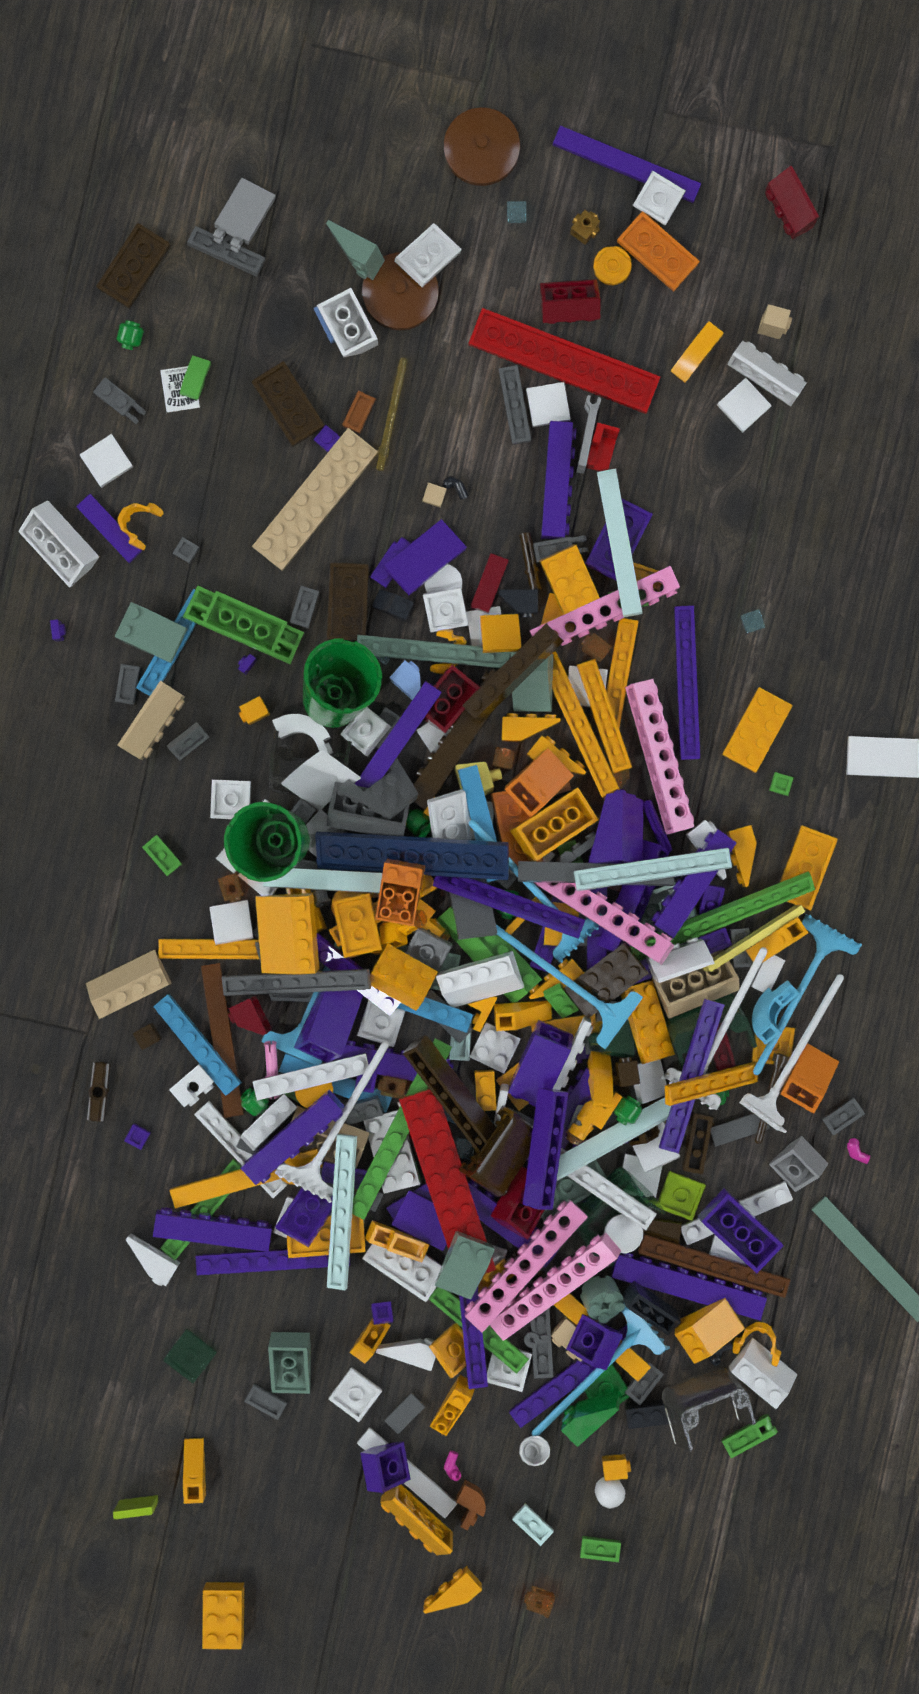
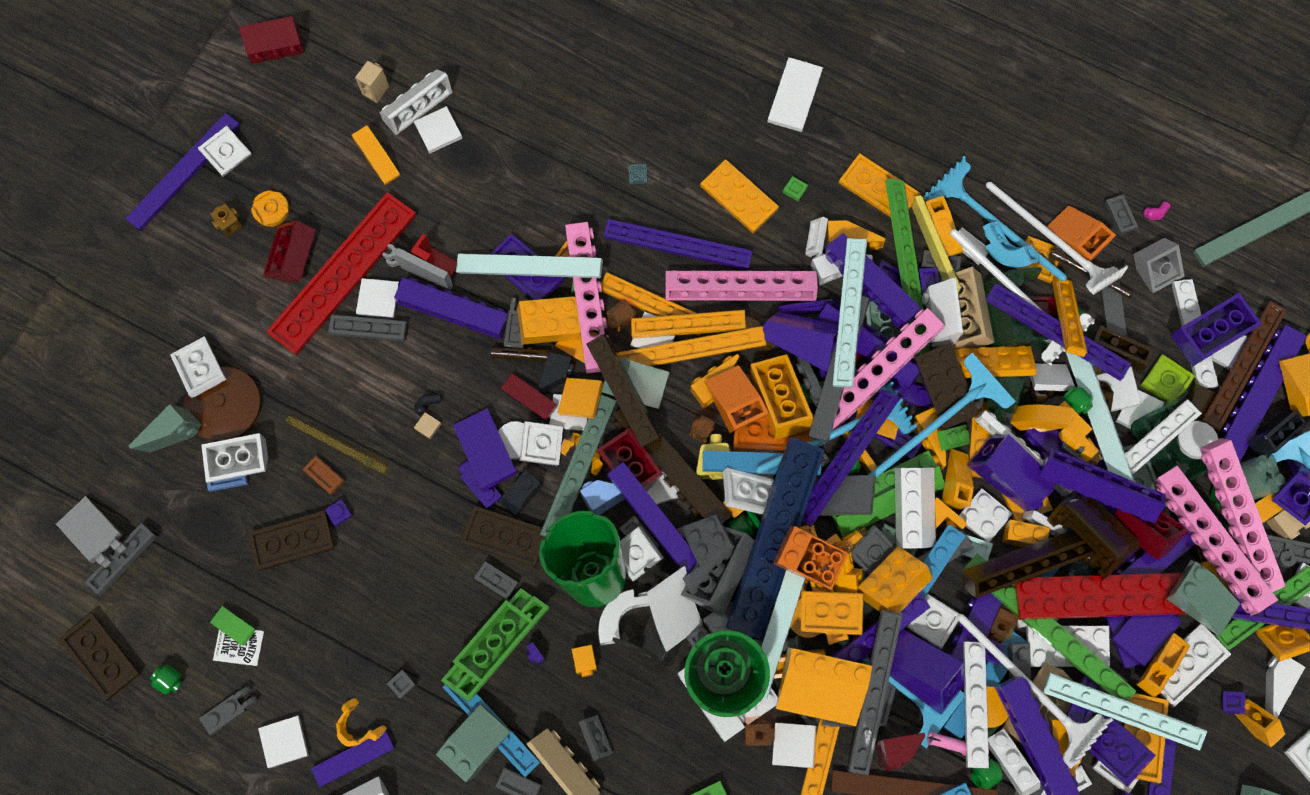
camera: 75 degrees left, 15 degrees down
white plate [210,780,251,819] -> none
tan plate [252,428,378,571] -> none
reddish brown dish [444,107,520,186] -> none
light orange slope [502,713,560,742] -> none
clear light blue tile [507,201,526,223] -> none
dark brown brick [615,1057,640,1087] -> none
orange plate [617,211,700,292] -> none
none -> white tile [805,217,828,257]

